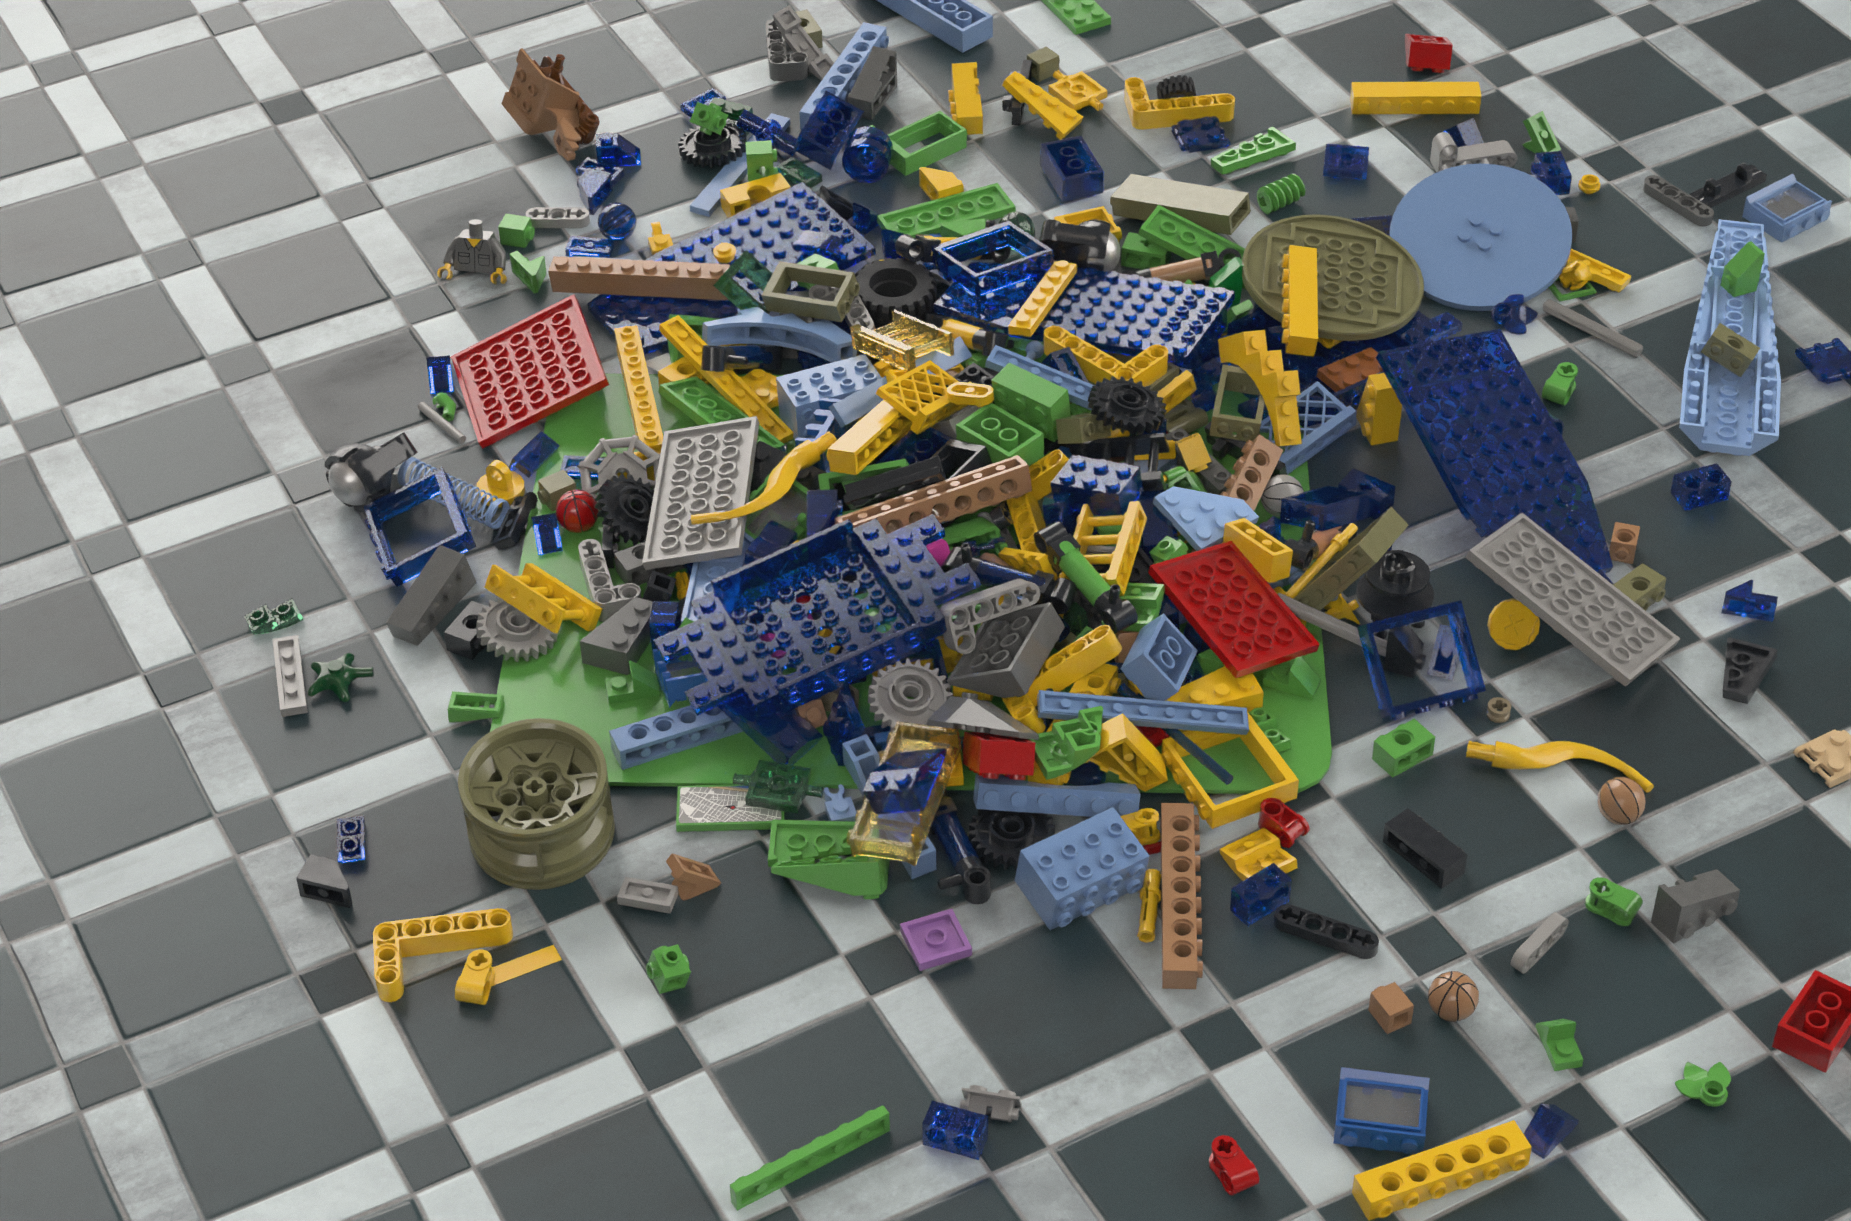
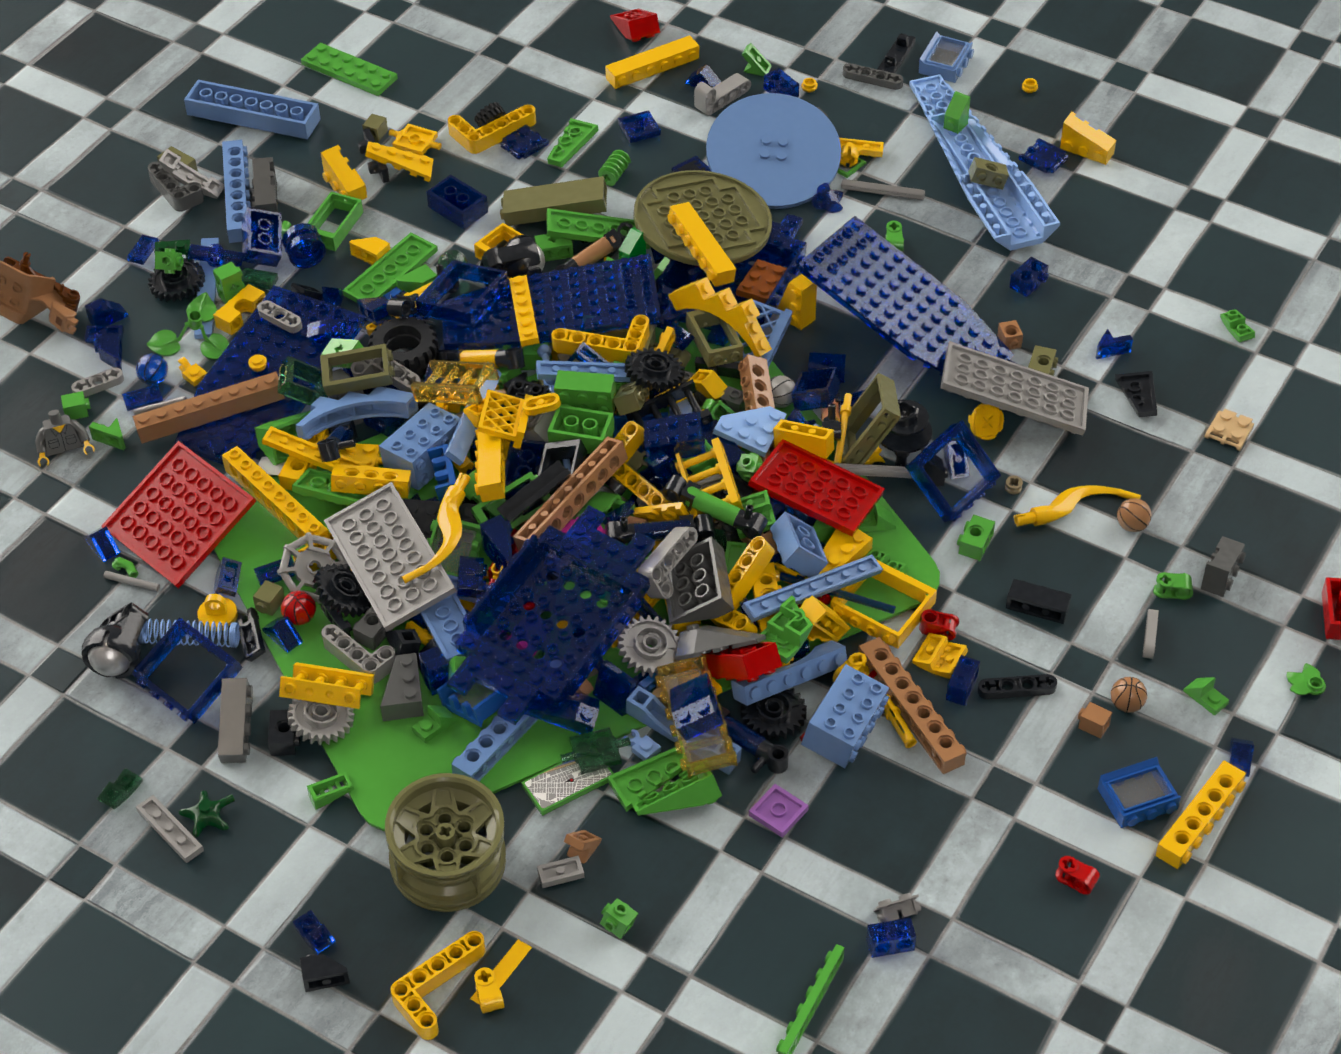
camera: 30 degrees left, 5 degrees up
none -> bright green plant [147,292,231,360]
none -> light grey beam [257,300,302,333]
none -> yellow brick [331,463,411,499]

